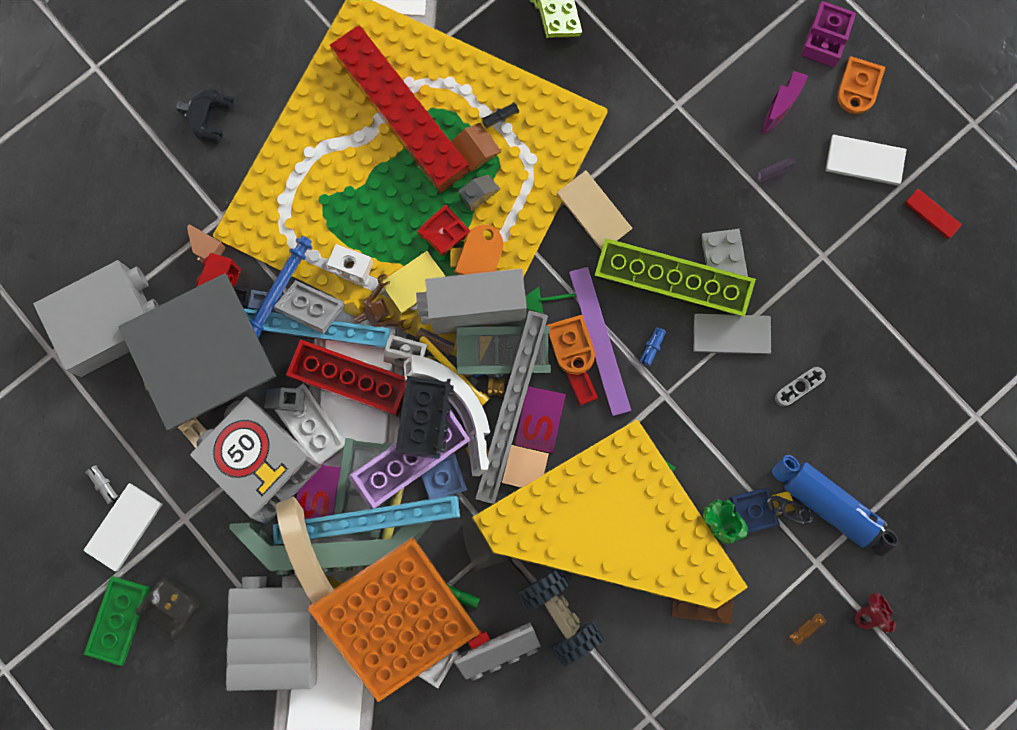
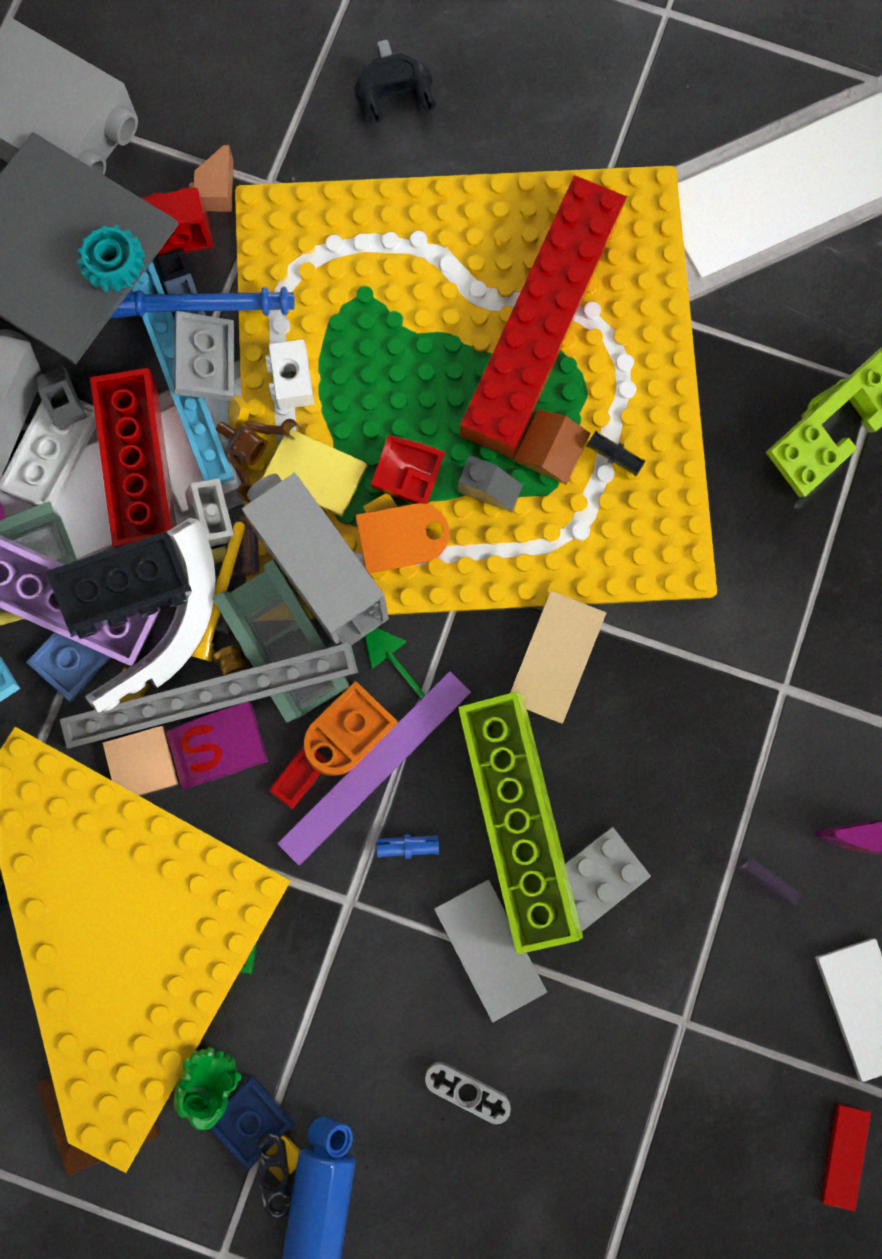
camera: 55 degrees right, 0 degrees up
none -> teal gear [77,225,145,292]

